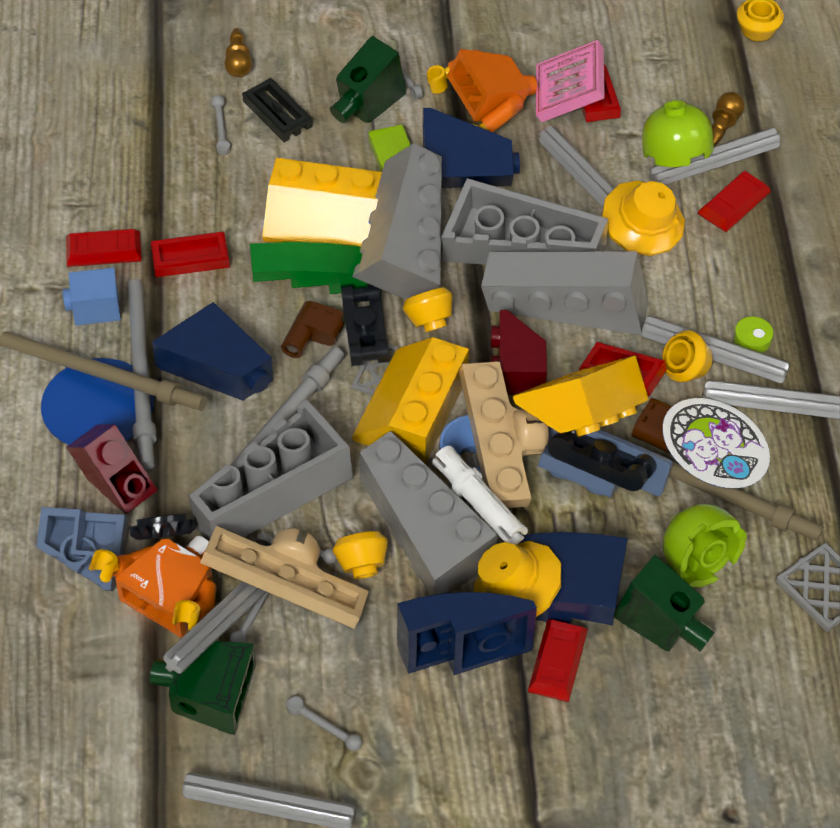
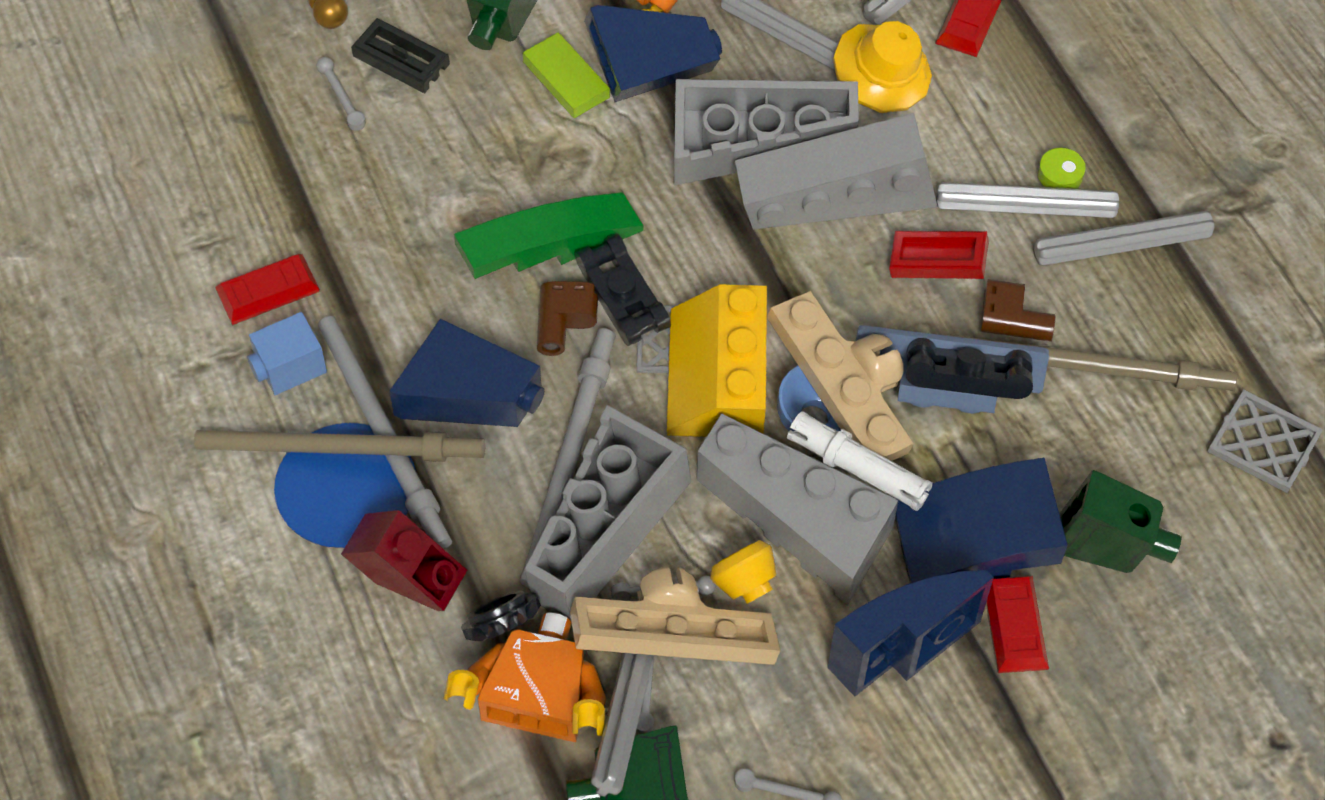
camera: 20 degrees left, 5 degrees up
sand blue slope [36,507,129,592] -> none
red tile [151,231,230,278] -> none
slope [262,157,382,247] -> none
light grey wedge [353,143,442,299] -> none
yellow cone [402,287,453,333] -> none
yellow hat [473,541,561,617] -> none
dark red slope [491,310,547,395] -> none
yellow slope [513,355,649,436] -> none
yellow cone [662,330,713,382] -> none
lime cylinder [662,504,747,587] -> none
sticker [663,398,770,488] -> none

